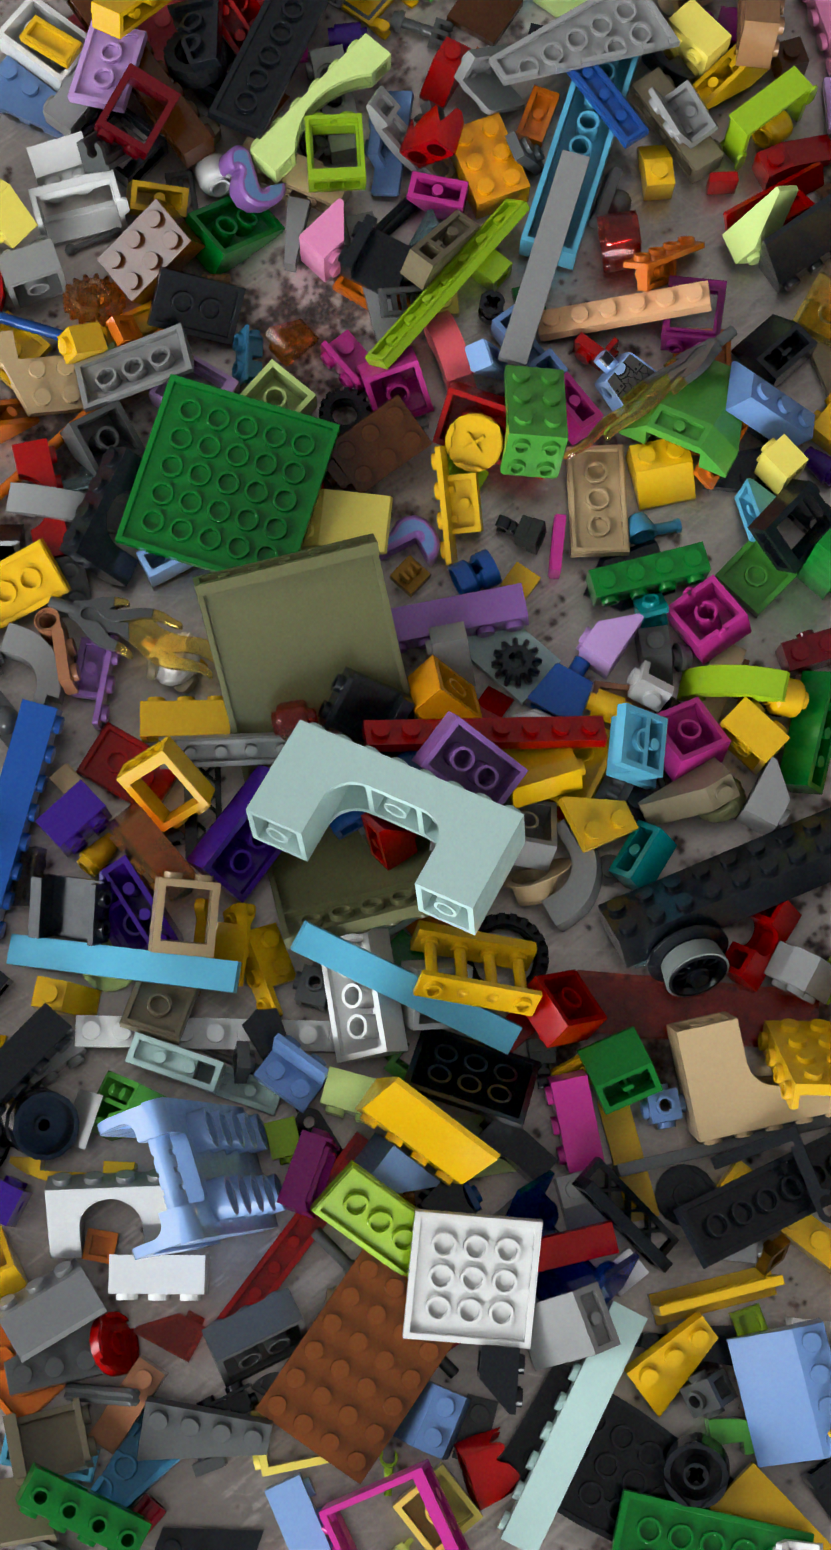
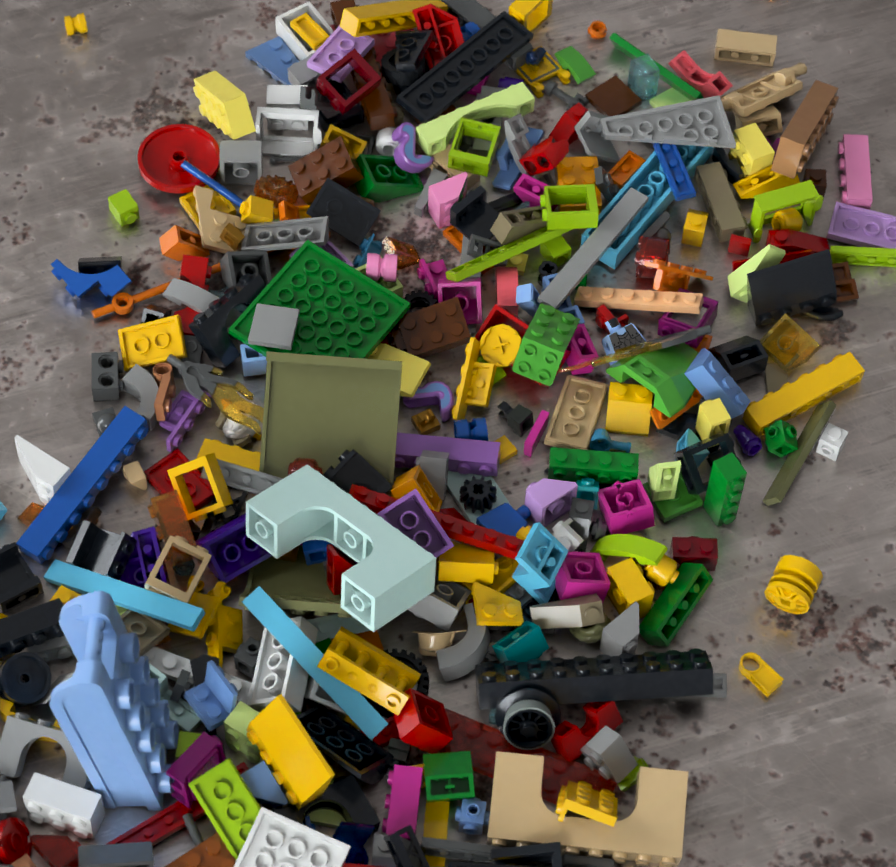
camera: 20 degrees right, 20 degrees down
dark purple brick [35,780,112,857] -> none
yellow cone [76,832,120,877] -> none
orange plate [82,1228,120,1264] -> none
light grey bracket [648,80,719,149] -> none
none -> pearl gold plate [220,223,245,251]
none -> light grey tile [248,303,300,350]
none -> bright pink wheel [366,253,398,282]
none -> lime window [540,184,599,230]
none -> yellowish green slope [647,461,681,501]

